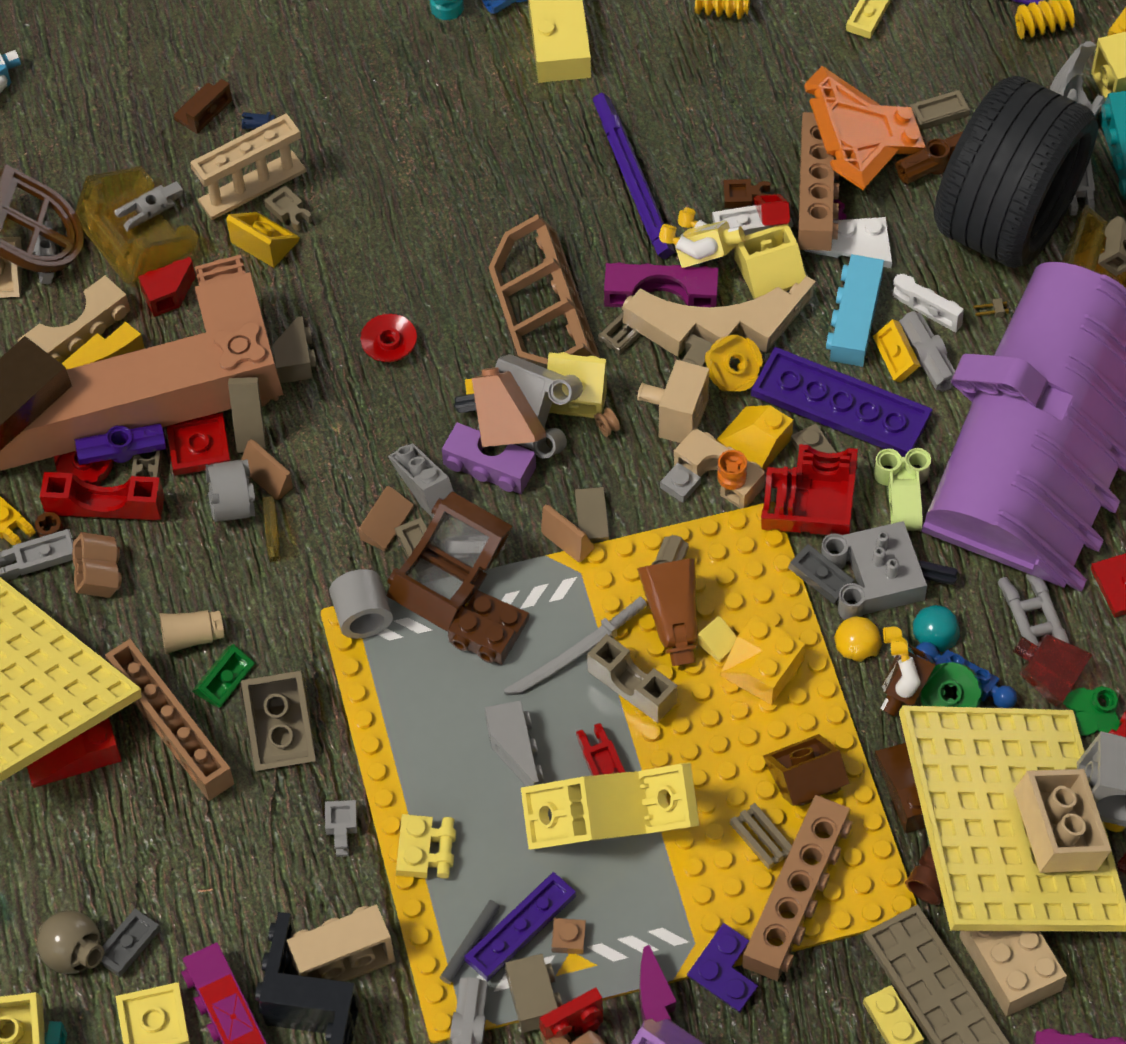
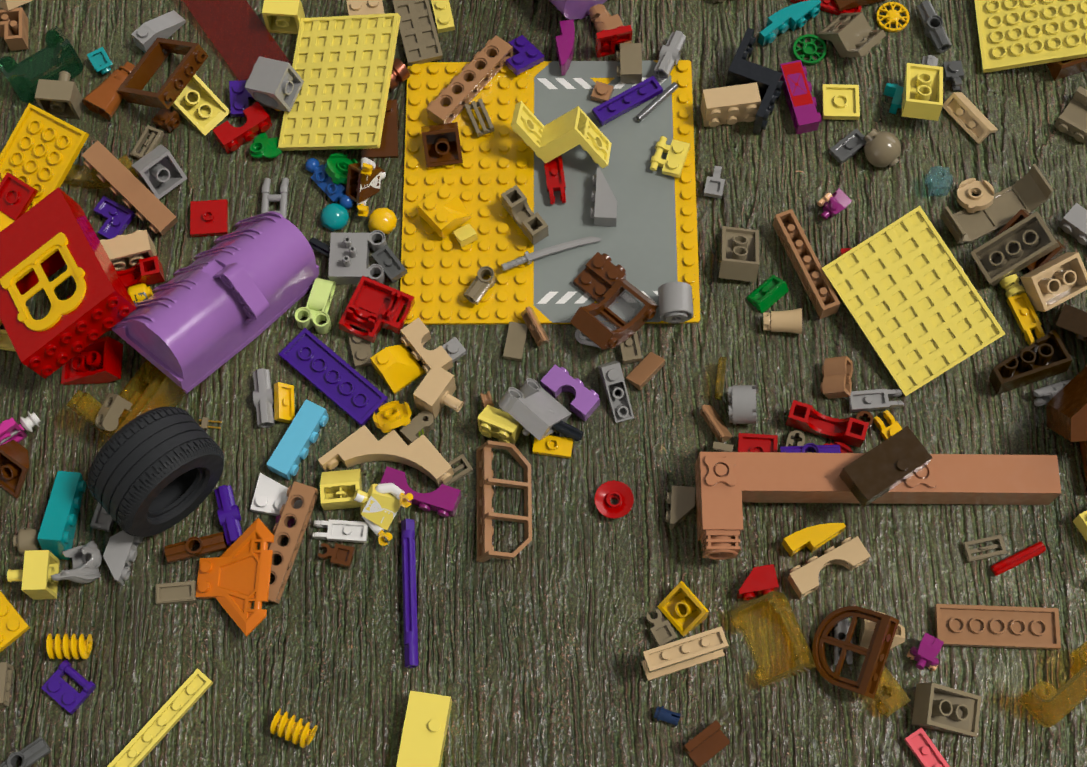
camera: 165 degrees left, 10 degrees up
light grey hinge [114,181,183,231] -> none
nougat slope [472,367,546,447] -> none
dark orange piece [637,558,698,666] -> none
orange wheel [717,450,747,490] -> none
red slope [754,194,790,226] -> none
white hinge [893,273,964,333] -> none
clear red torso [1013,635,1092,707] -> none
tan brick [1014,769,1112,873] -> none
none -> dark purple piece [214,485,243,546]
none -> magenta piece [817,188,852,220]

